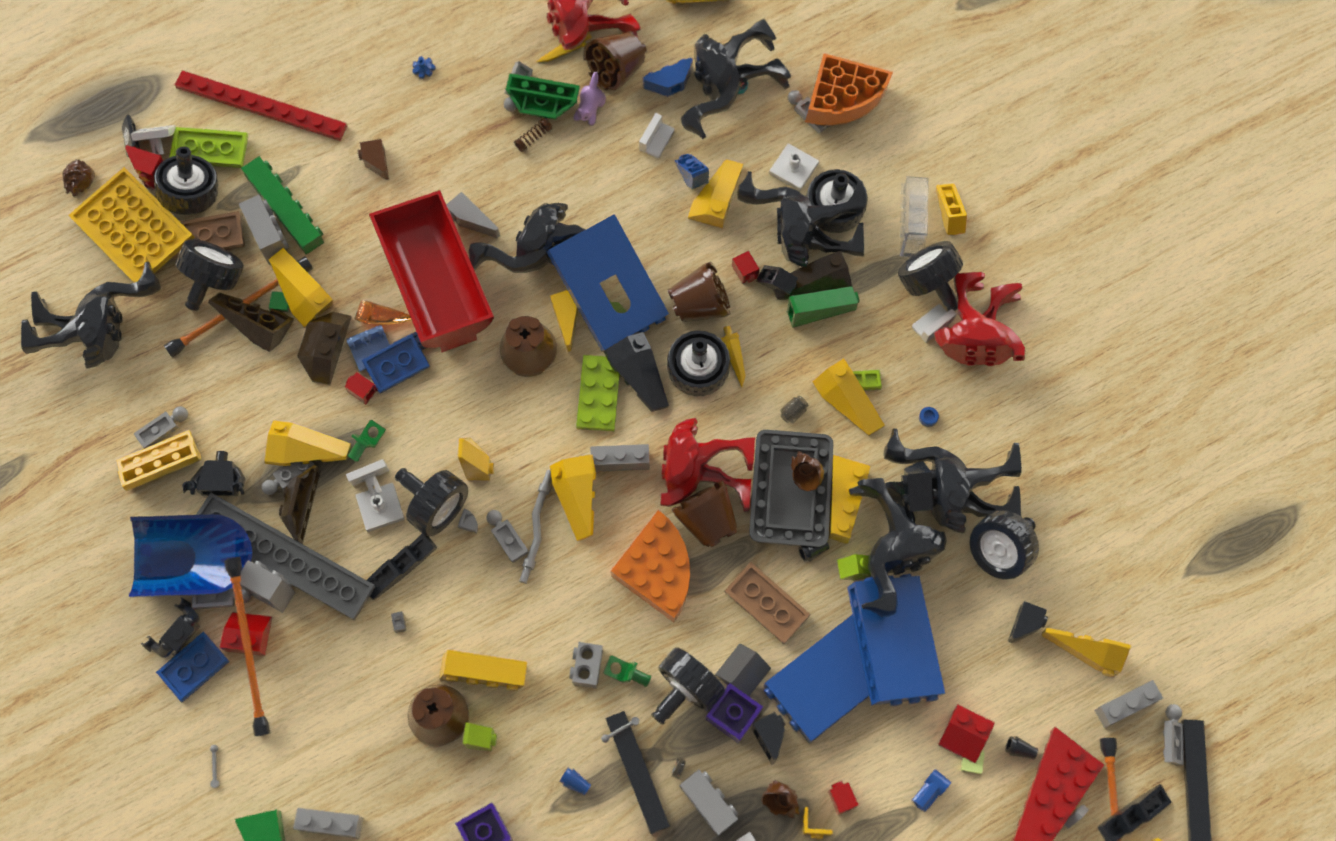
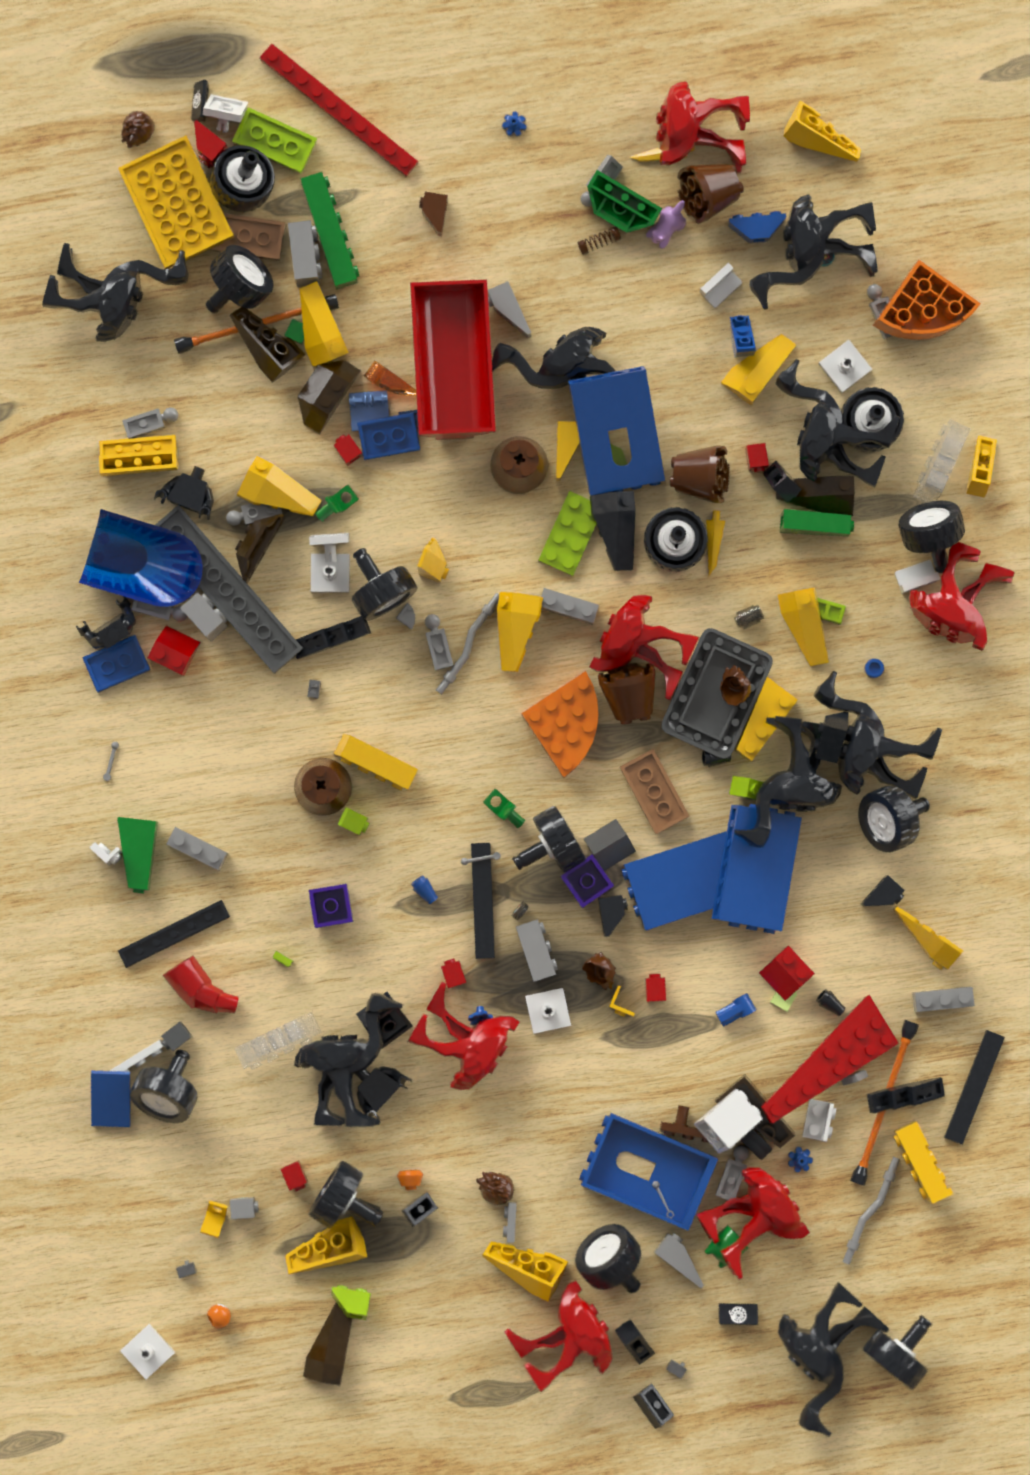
camera: 15 degrees right, 15 degrees up
orange hose [224,557,270,736] -> none
light grey brick [569,642,603,688] -> none
light grey plate [1163,704,1183,765] -> none

